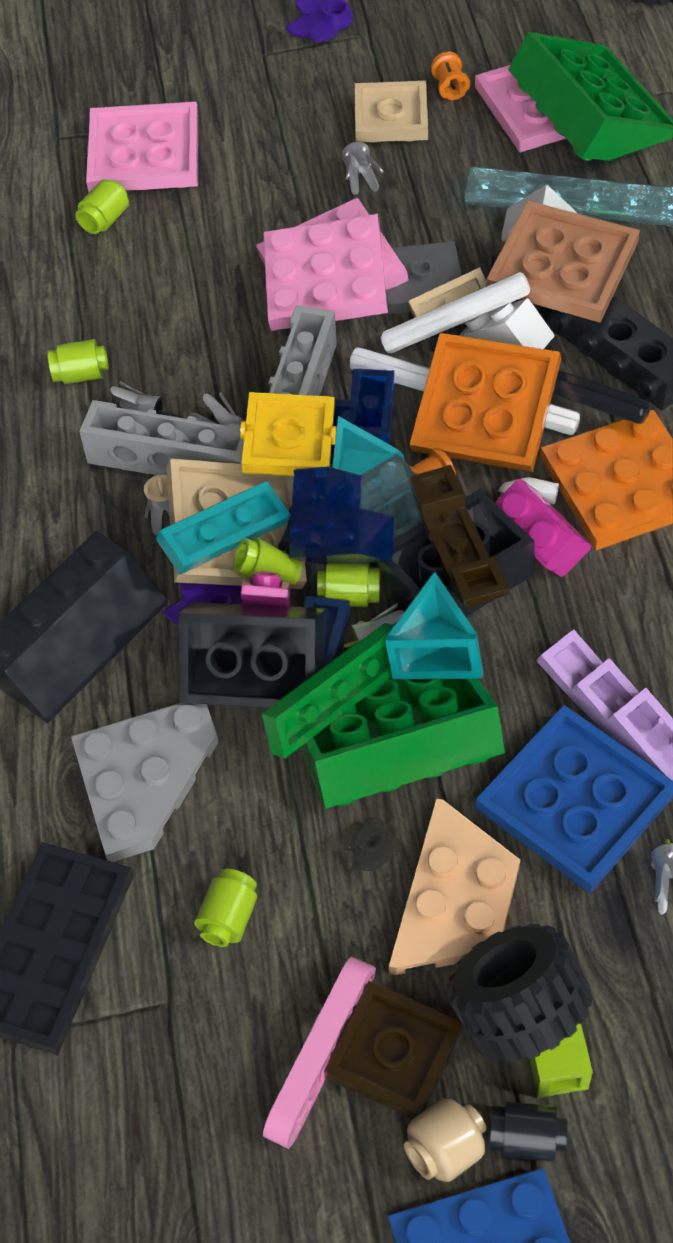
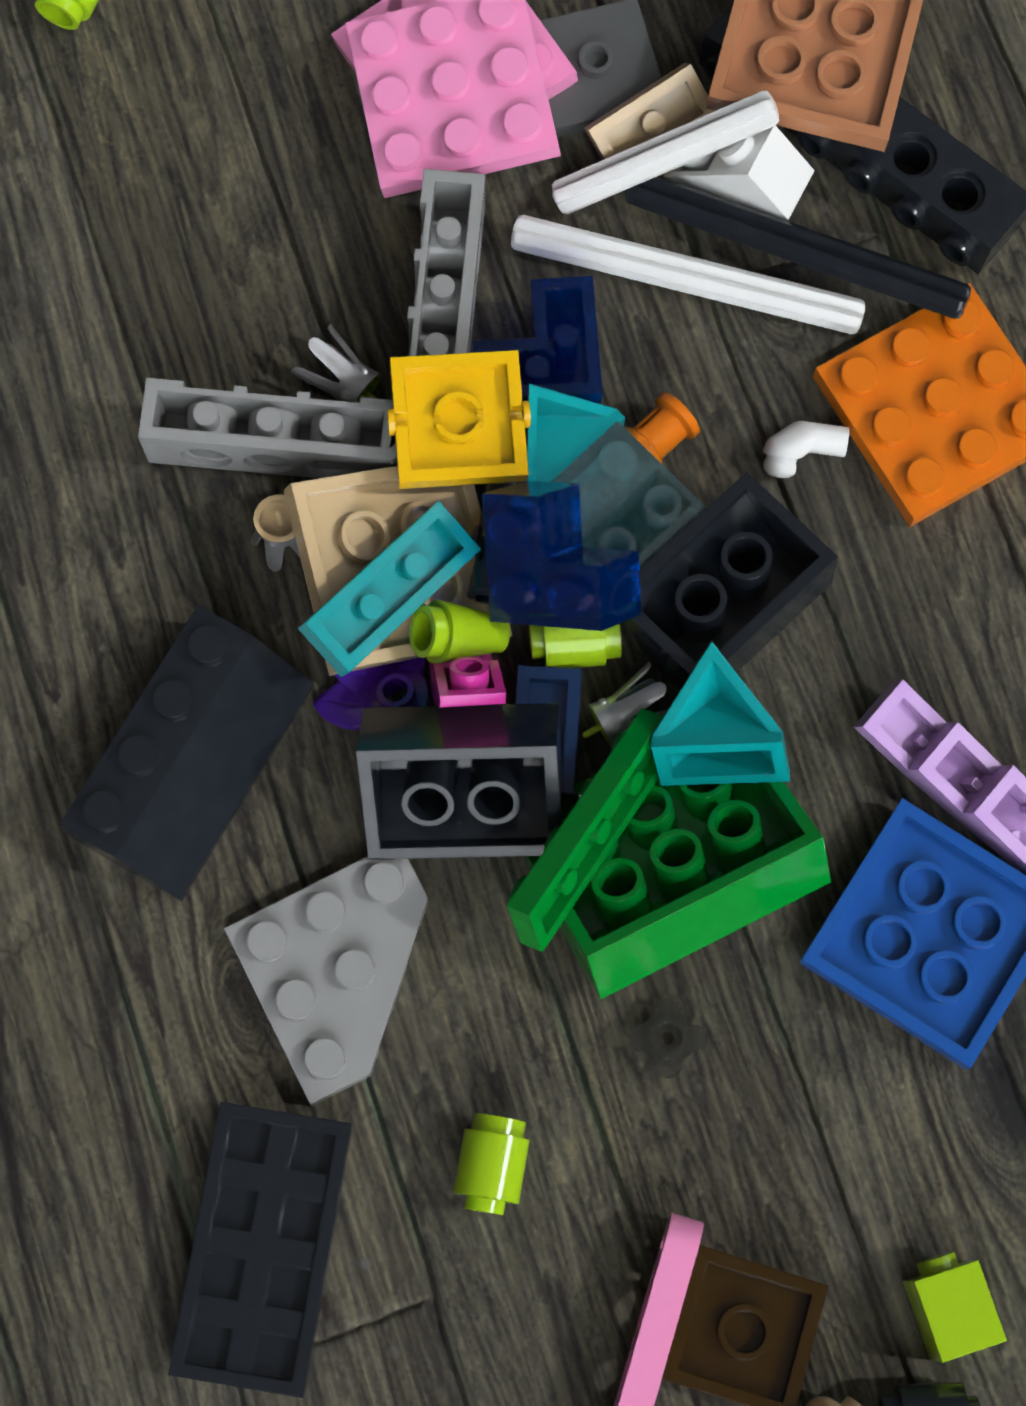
camera: 15 degrees left, 20 degrees up
lime brick [48,339,109,385] -> none
flat silver piece [111,381,170,416] -> none
light nougat wing [389,799,520,975] -> none
orange plate [409,333,561,473] -> none
dark brown slope [409,465,510,607] -> none
black tyre [446,924,593,1062] -> none
dark pink brick [495,478,592,577] -> none

